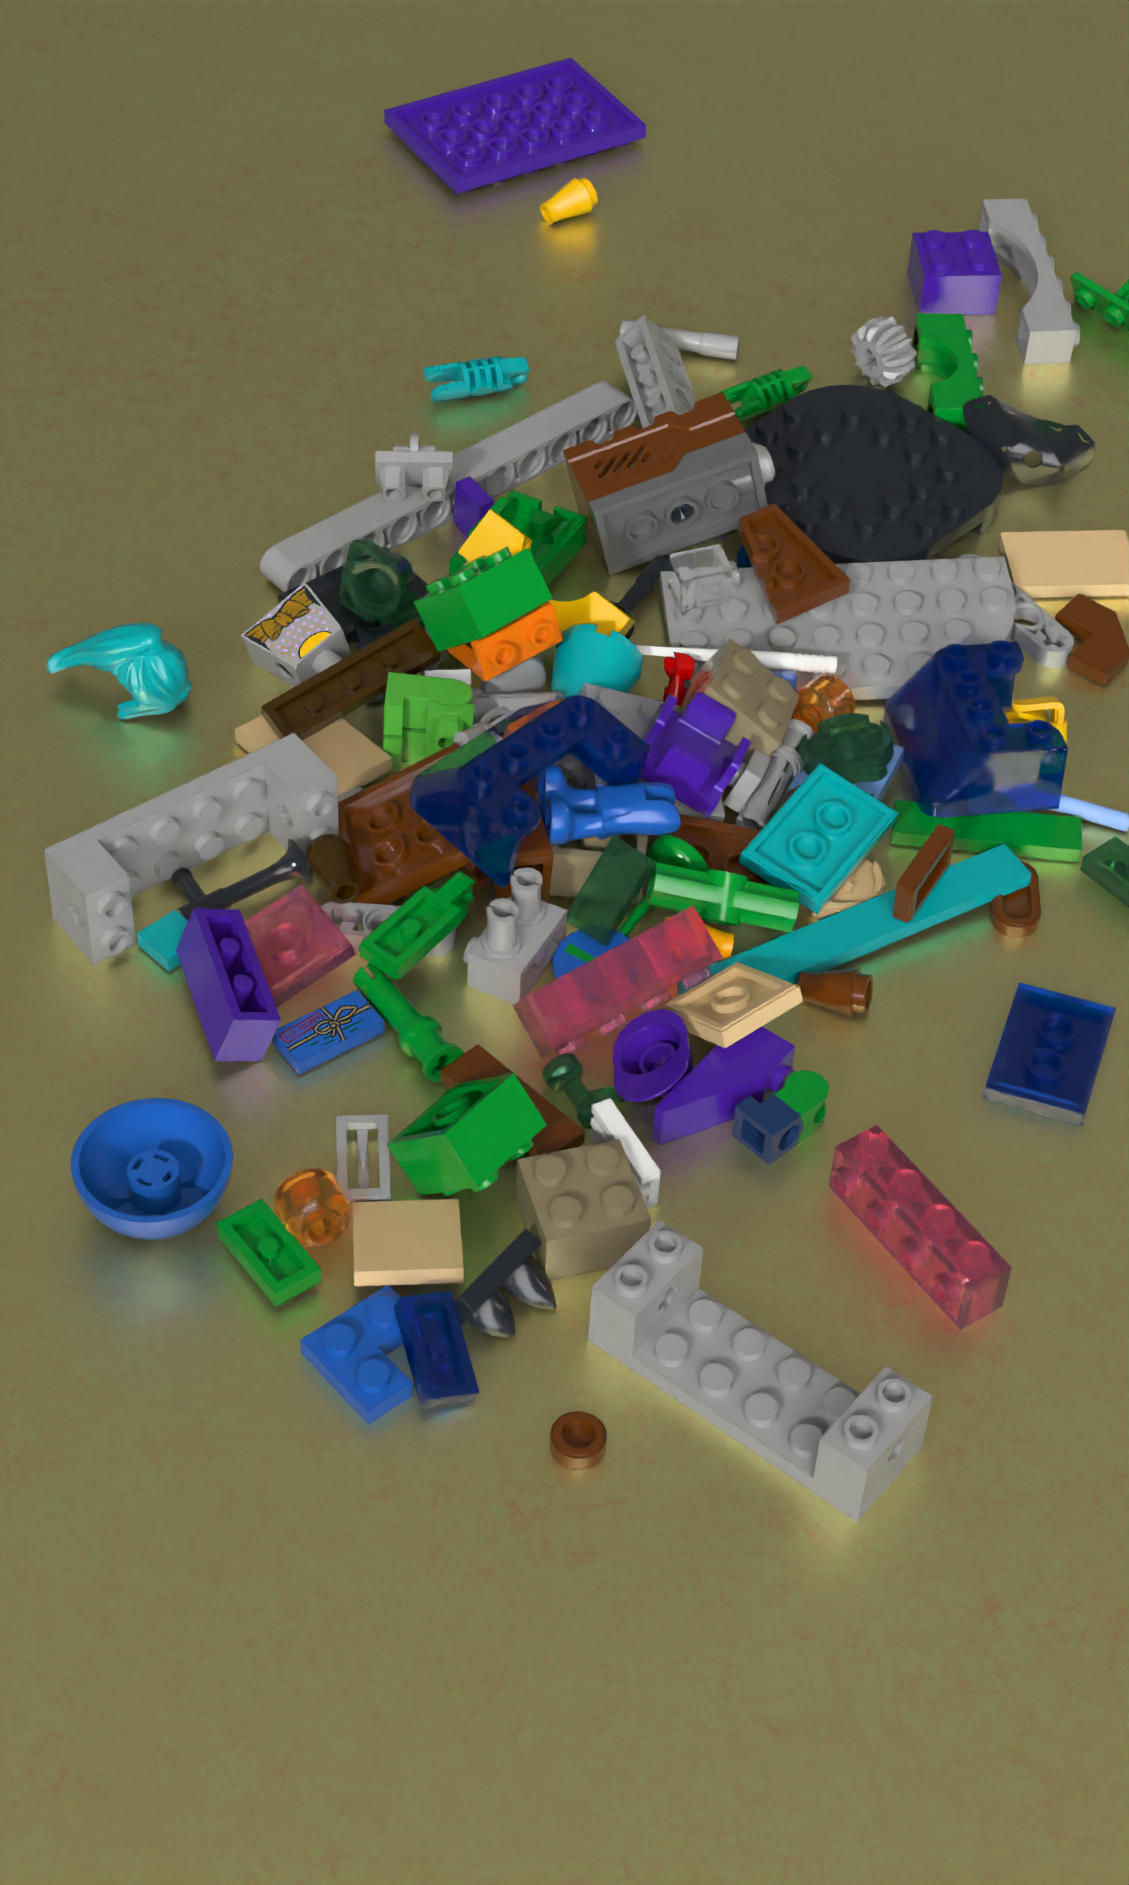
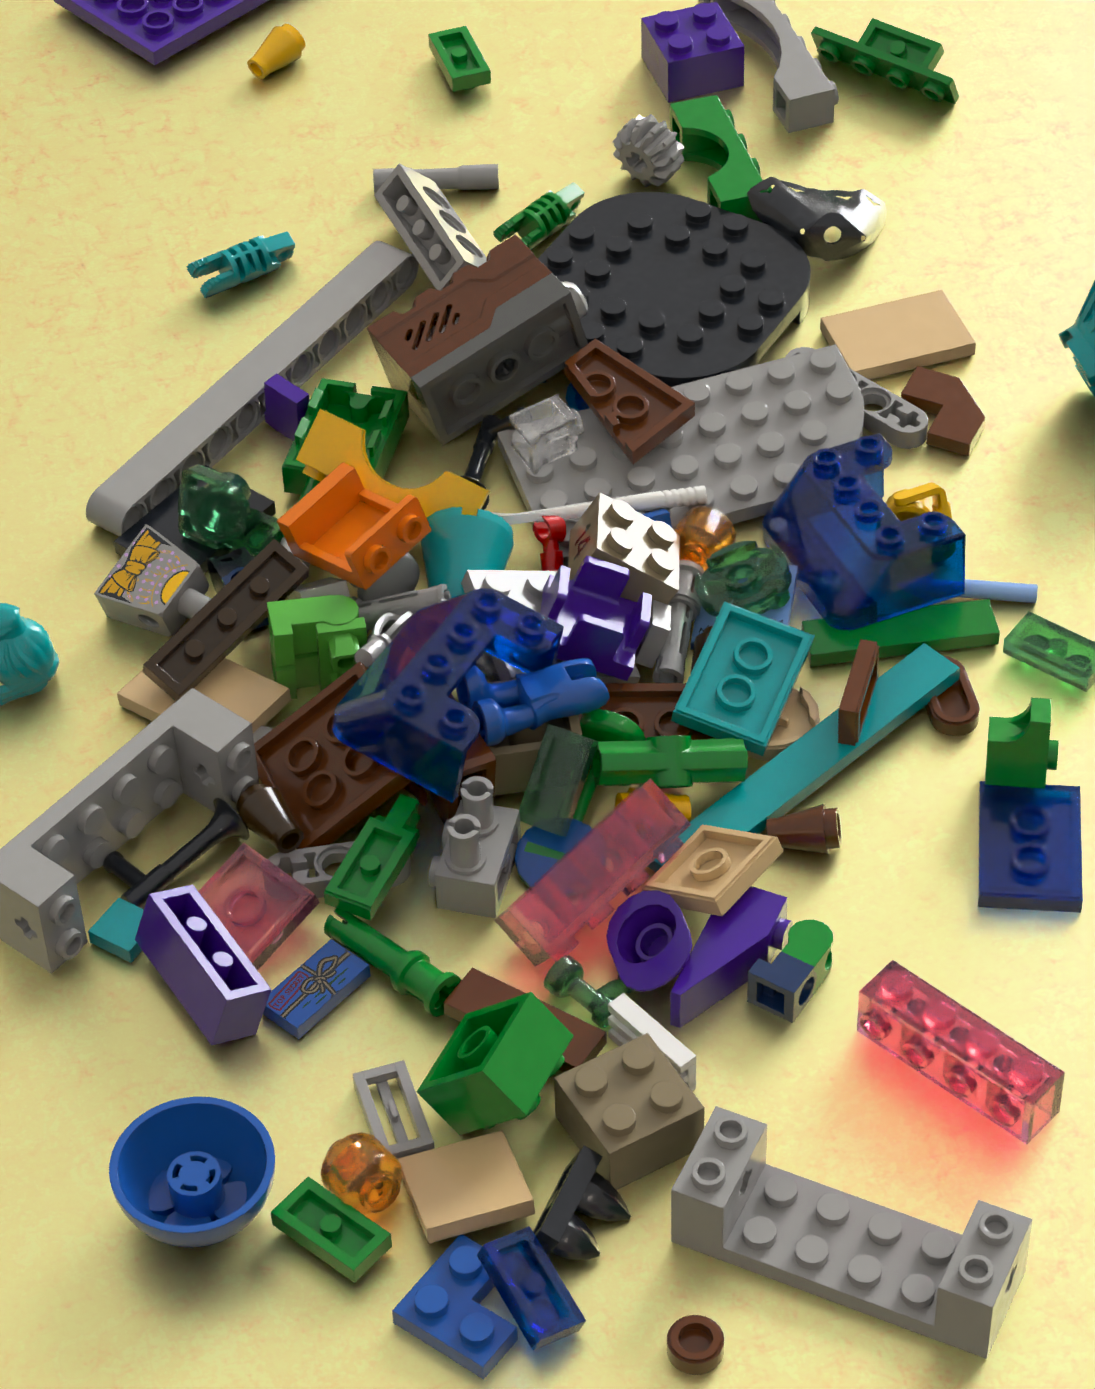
camera: 10 degrees left, 0 degrees up
light grey hips [375,433,453,501] -> none
green brick [414,546,553,651] -> none
none -> green plate [428,26,491,92]
none -> green brick [985,697,1059,789]

